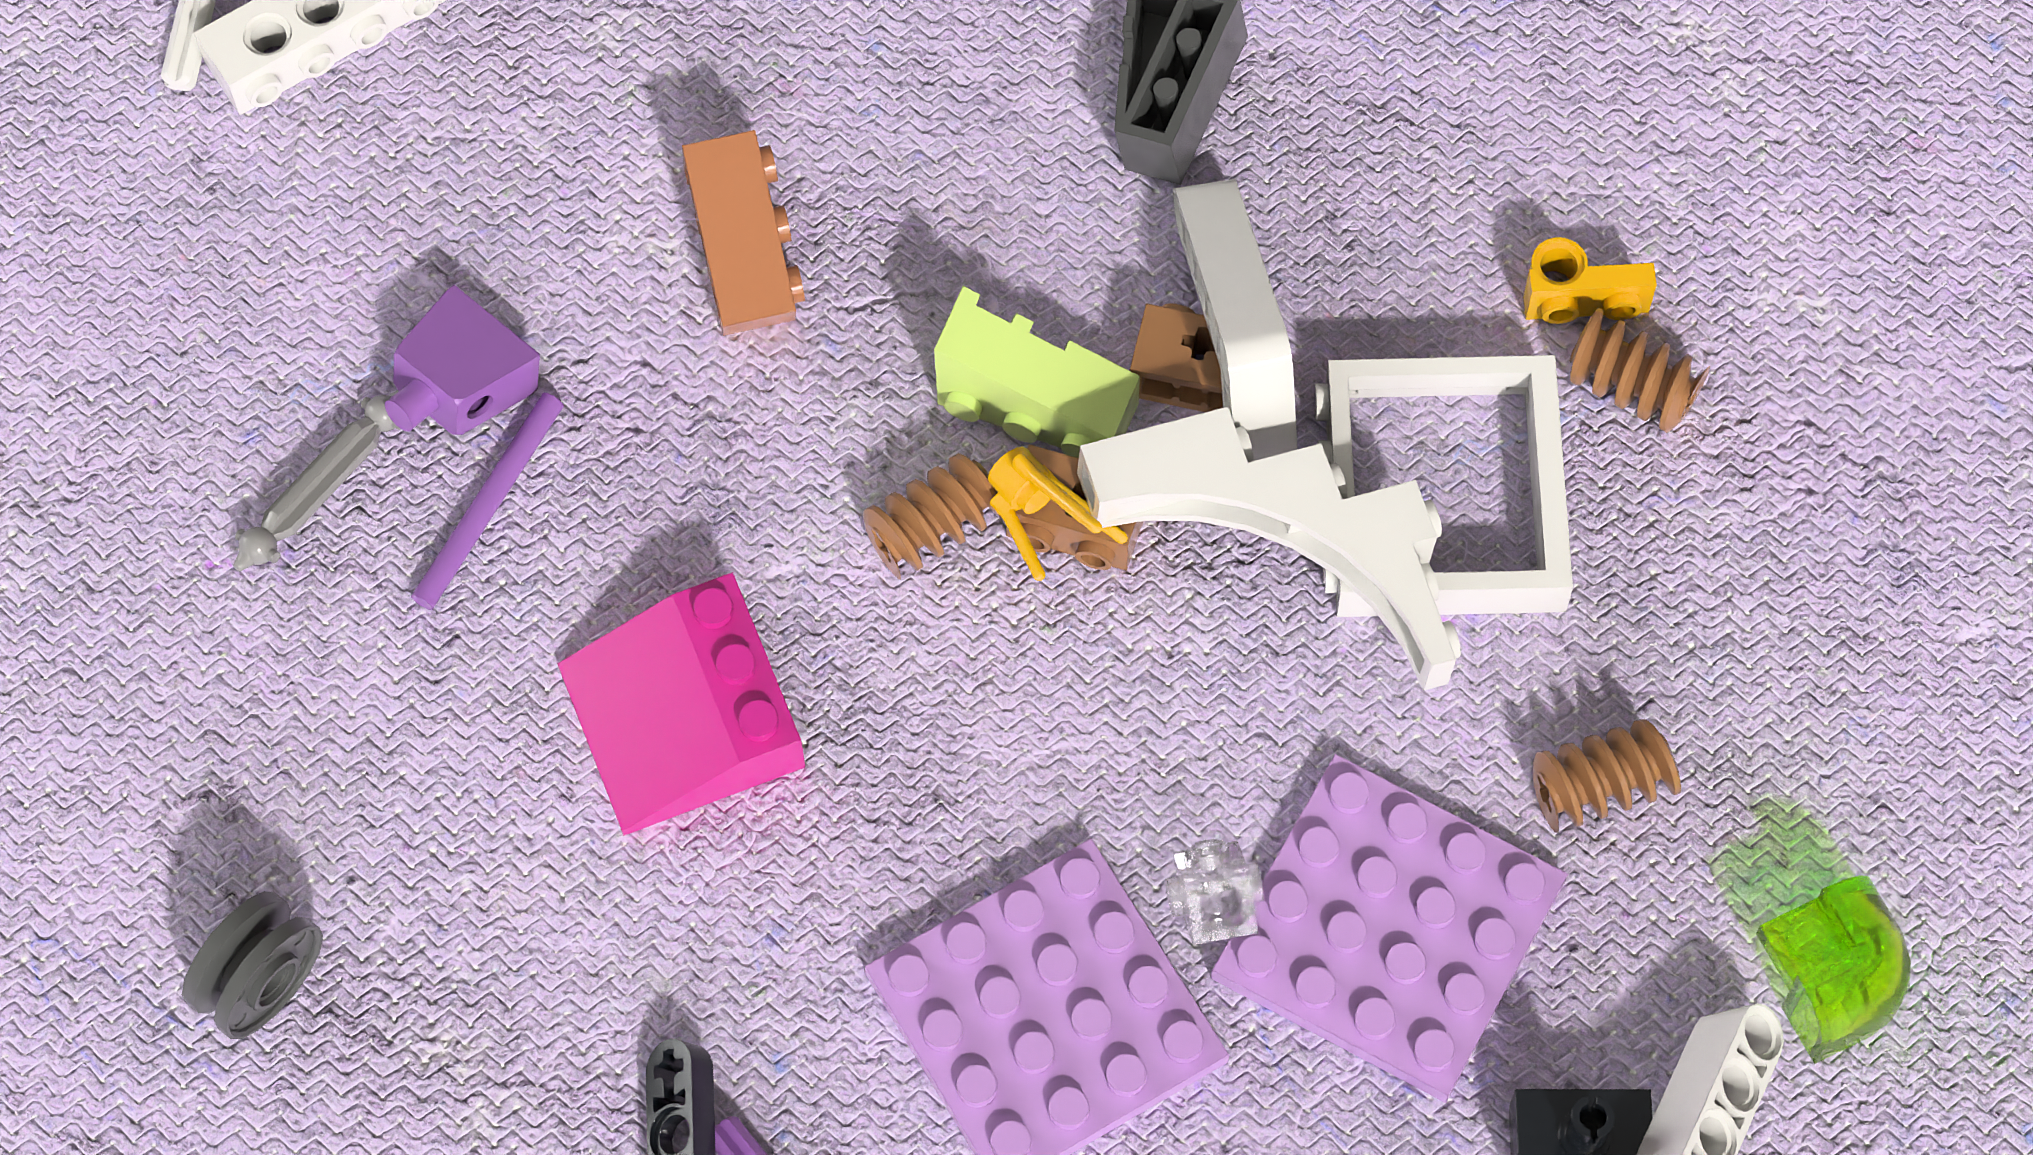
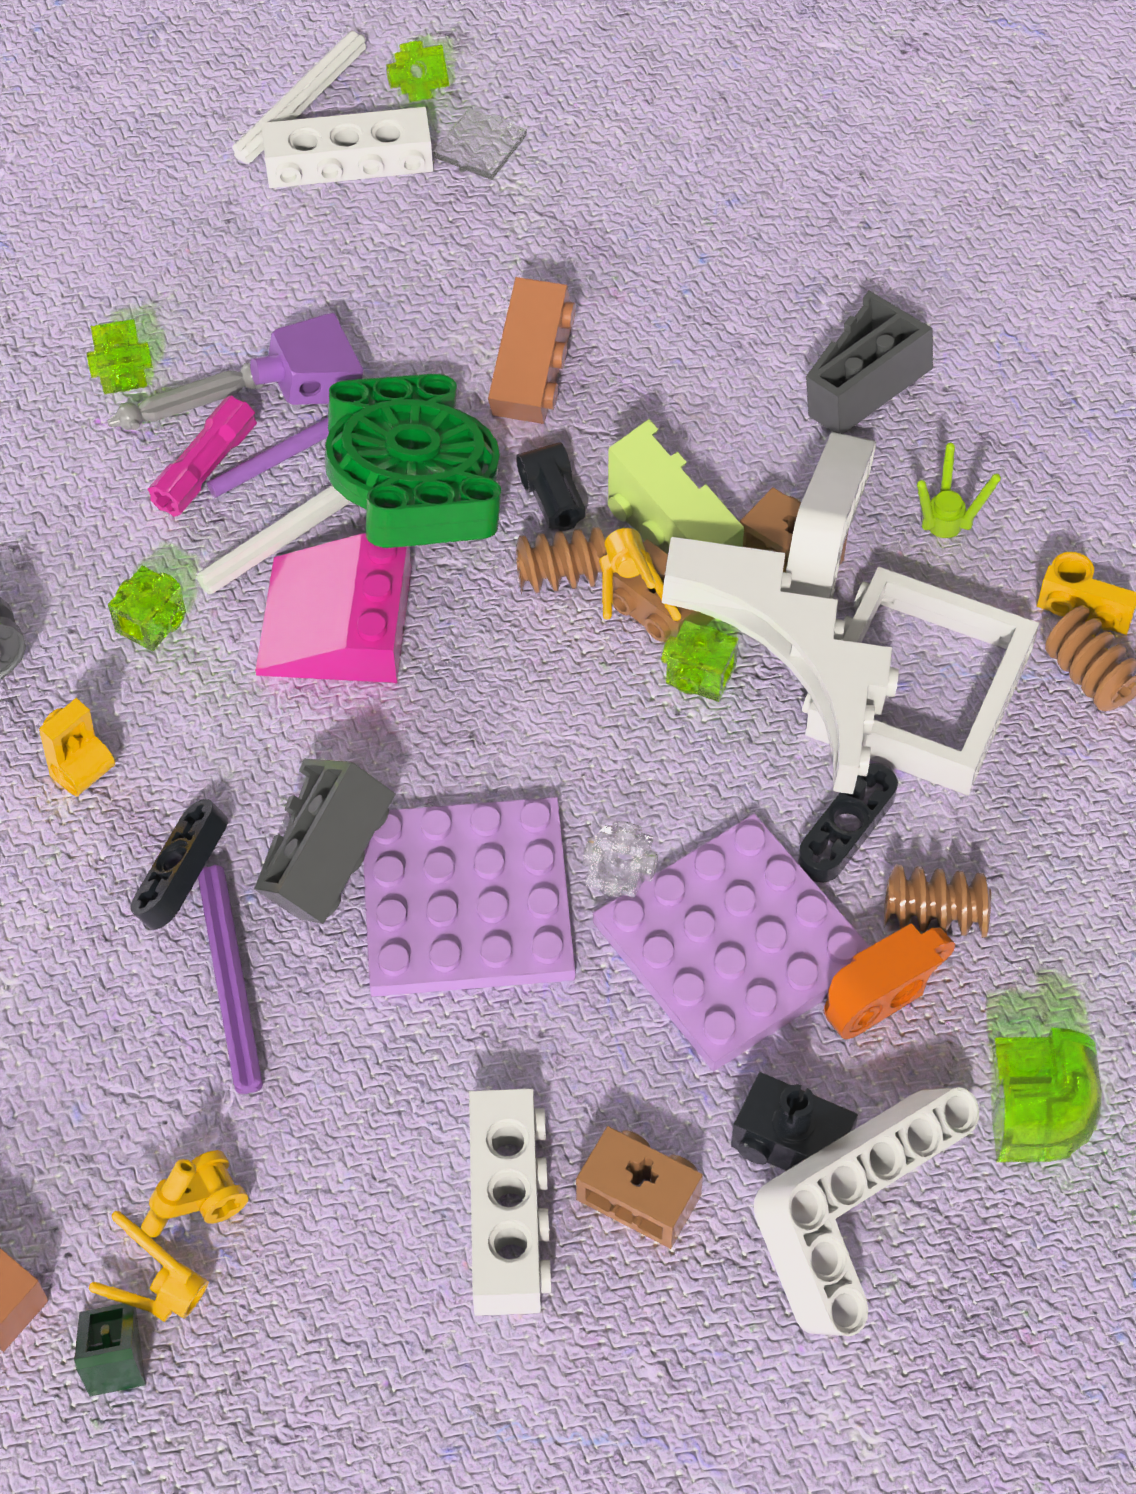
camera: 25 degrees right, 10 degrees down
none -> yellow plate [39,698,115,797]
none -> clear neon green brick [86,319,153,395]
none -> clear neon green brick [108,565,186,652]
none -> dark pink axle [148,396,257,517]
none -> white axle [196,485,351,594]
none -> dark grey wedge [254,758,396,924]
none -> green piece [325,374,501,548]
none -> black piece [516,442,585,531]
none -> clear neon green brick [661,620,739,702]
none -> black beam [798,763,898,883]
none -> orange piece [823,923,955,1039]
none -> lime plant [917,442,1001,538]

